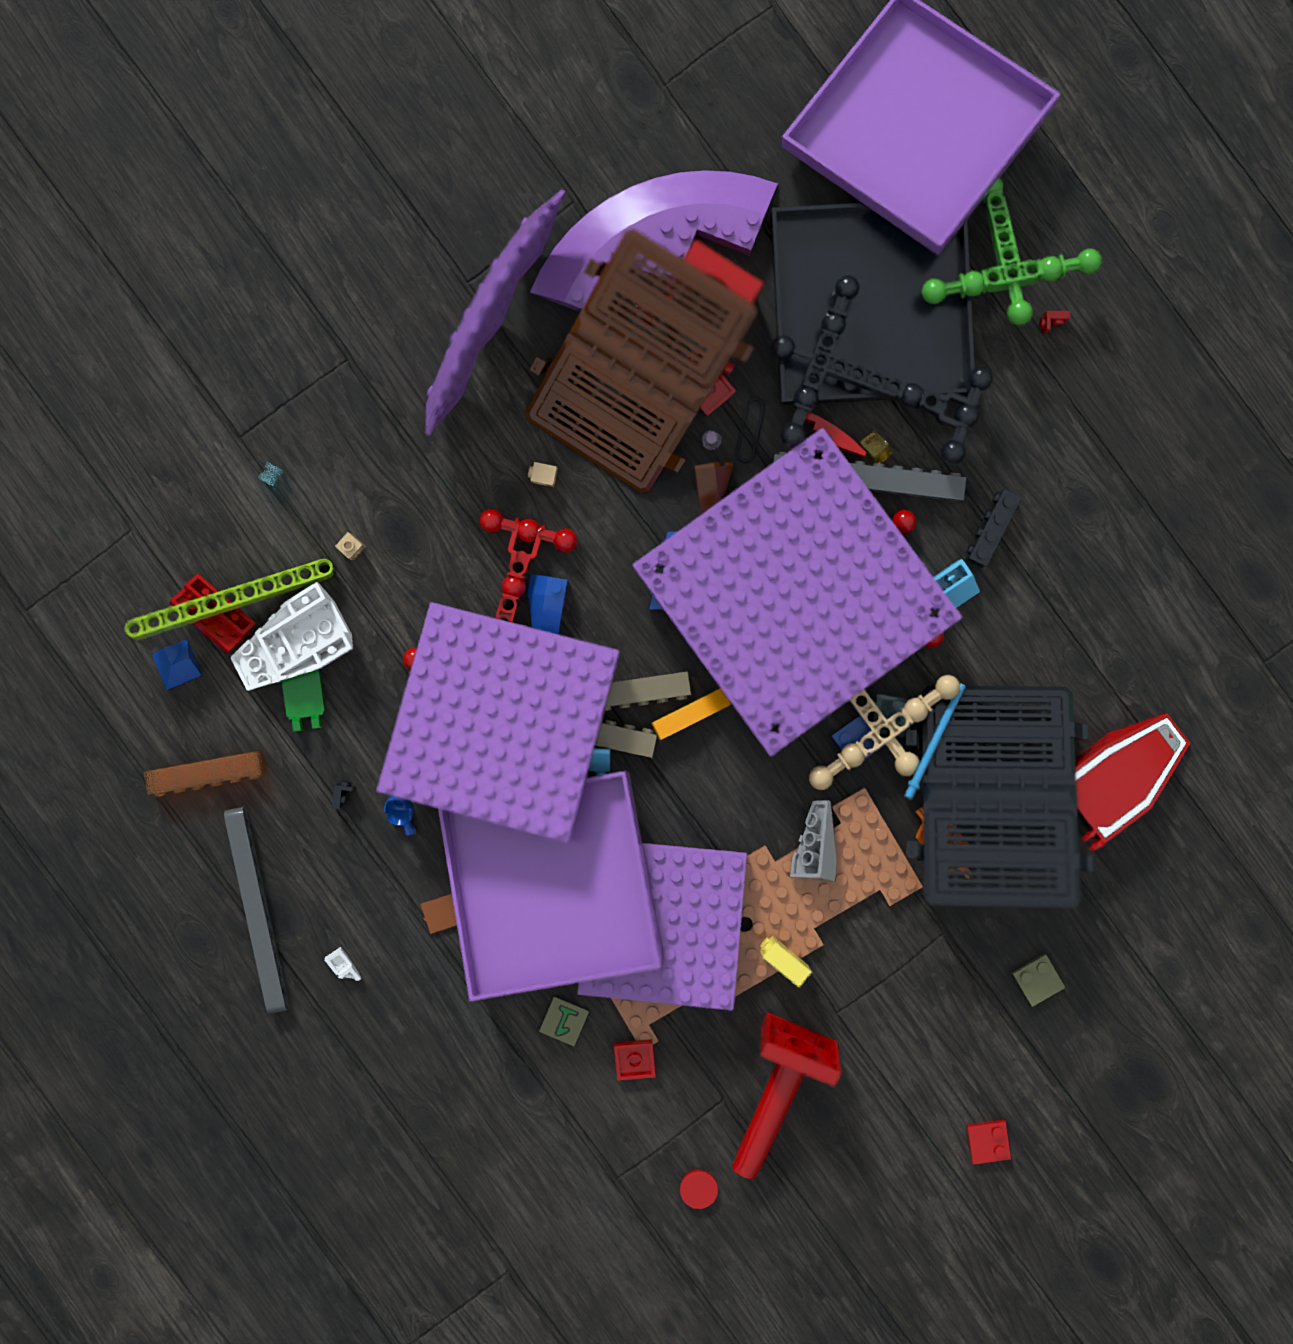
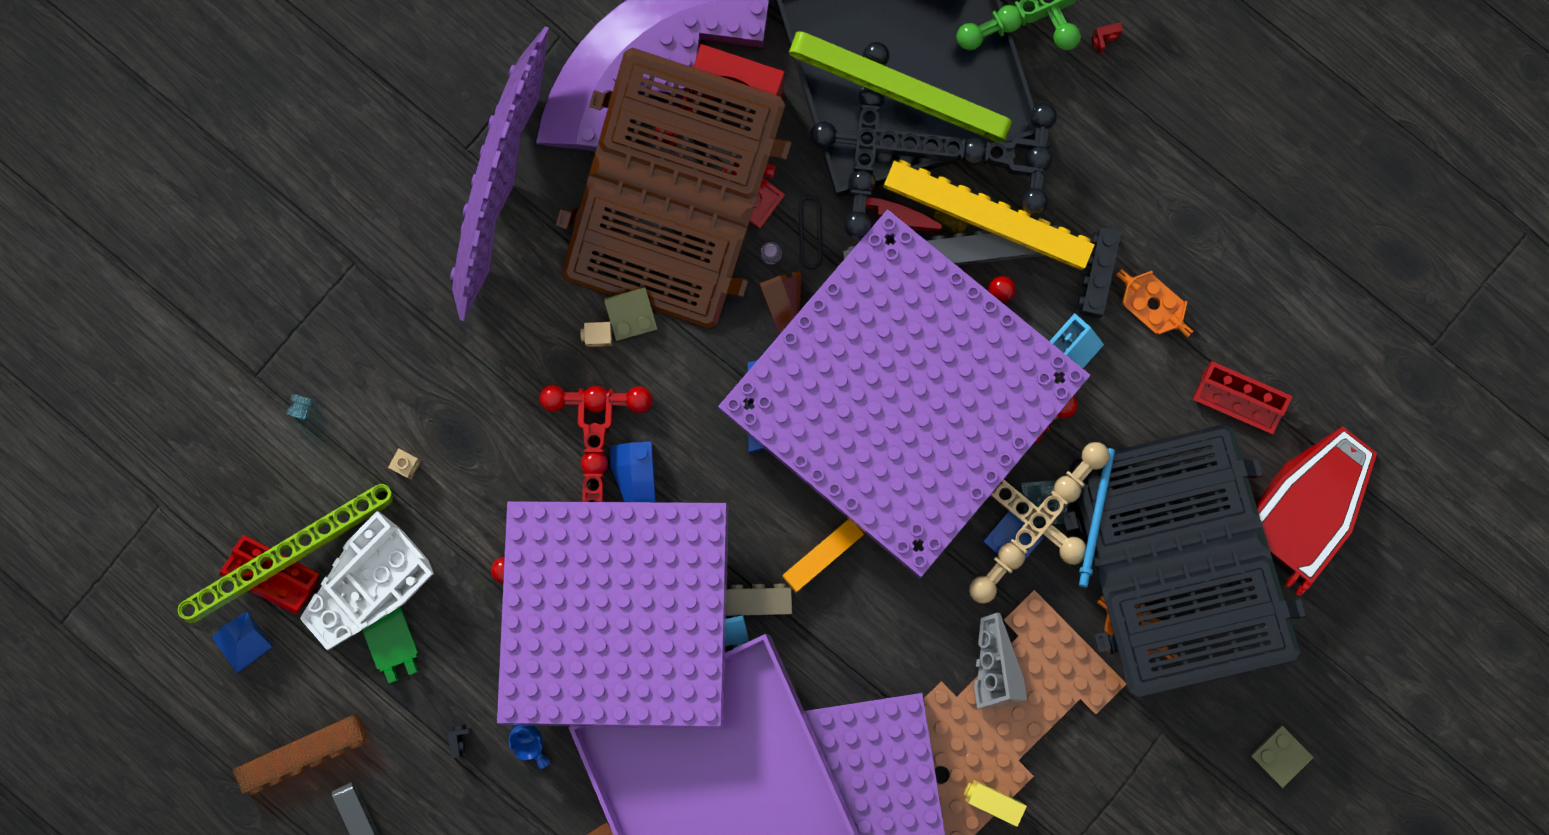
camera: 10 degrees left, 5 degrees down
dark tan brick [605,672,691,711] -> none
none -> olive plate [604,287,657,341]
none -> lime beam [789,32,1012,143]
none -> yellow brick [883,160,1095,270]
none -> orange plate [1116,269,1193,338]
none -> red brick [1193,361,1293,434]

